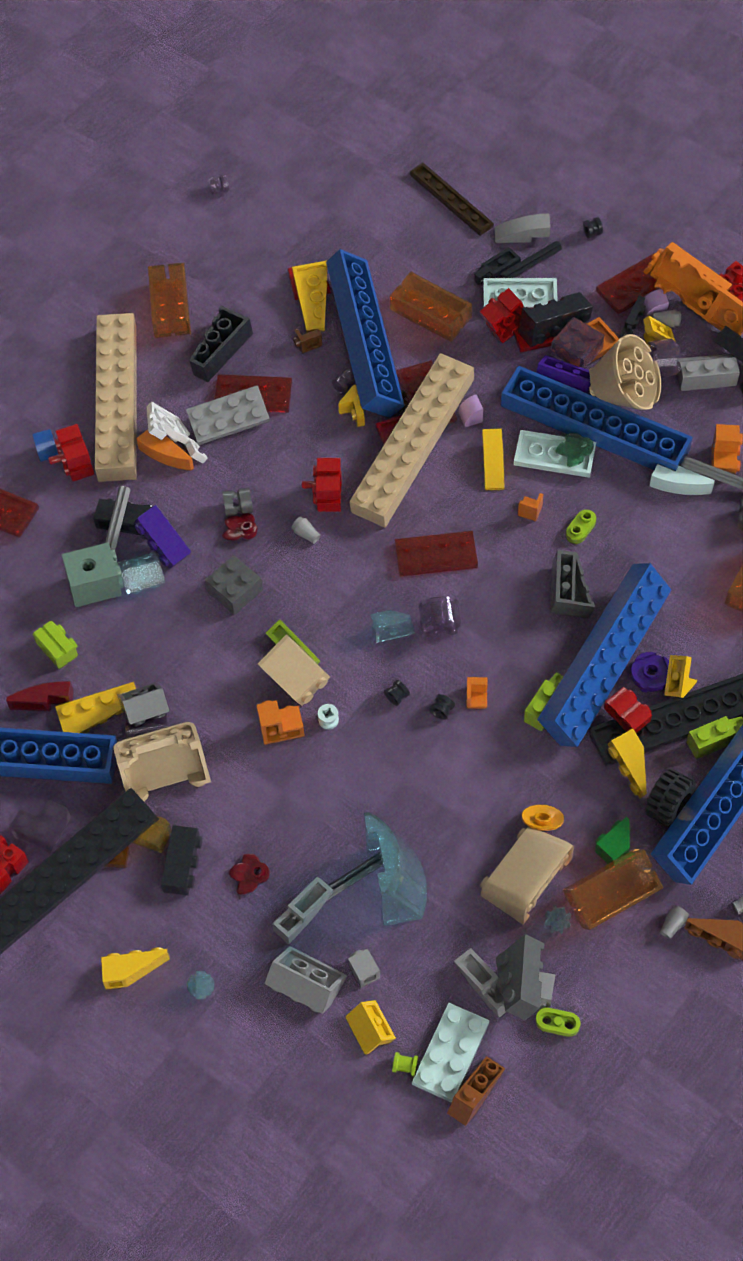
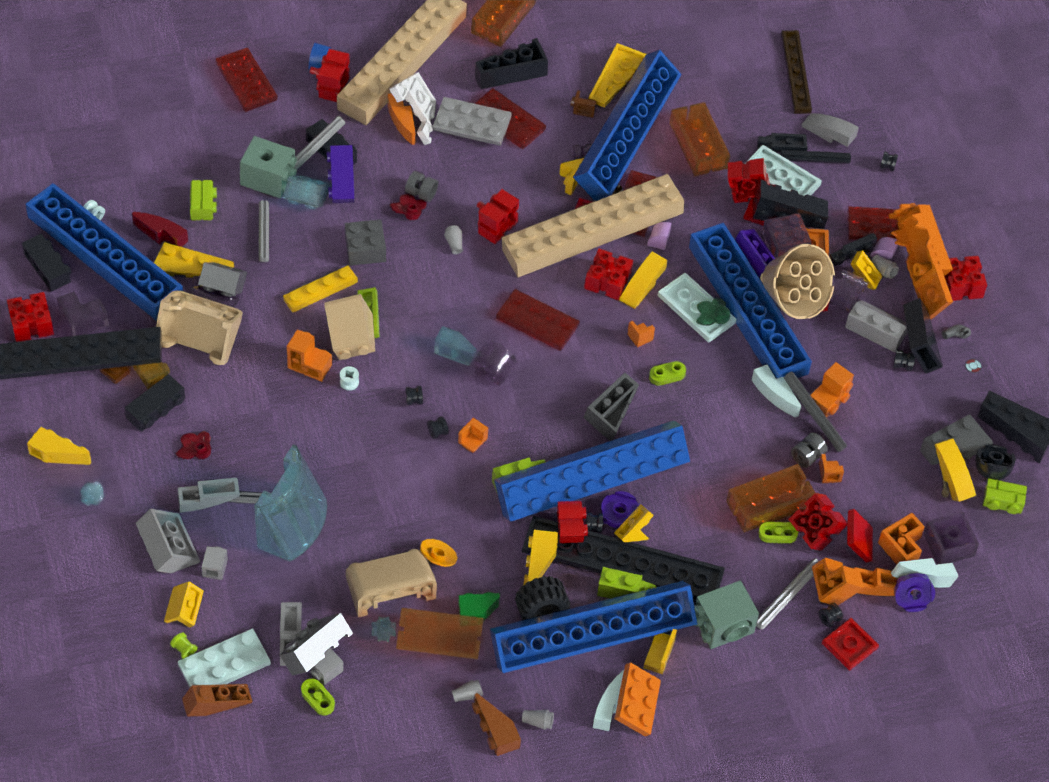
camera: 30 degrees right, 5 degrees down
none -> light grey axle [259,200,269,262]
none -> yellow plate [283,265,358,313]
none -> red brick [584,248,634,301]
none -> black wheel [586,512,603,533]

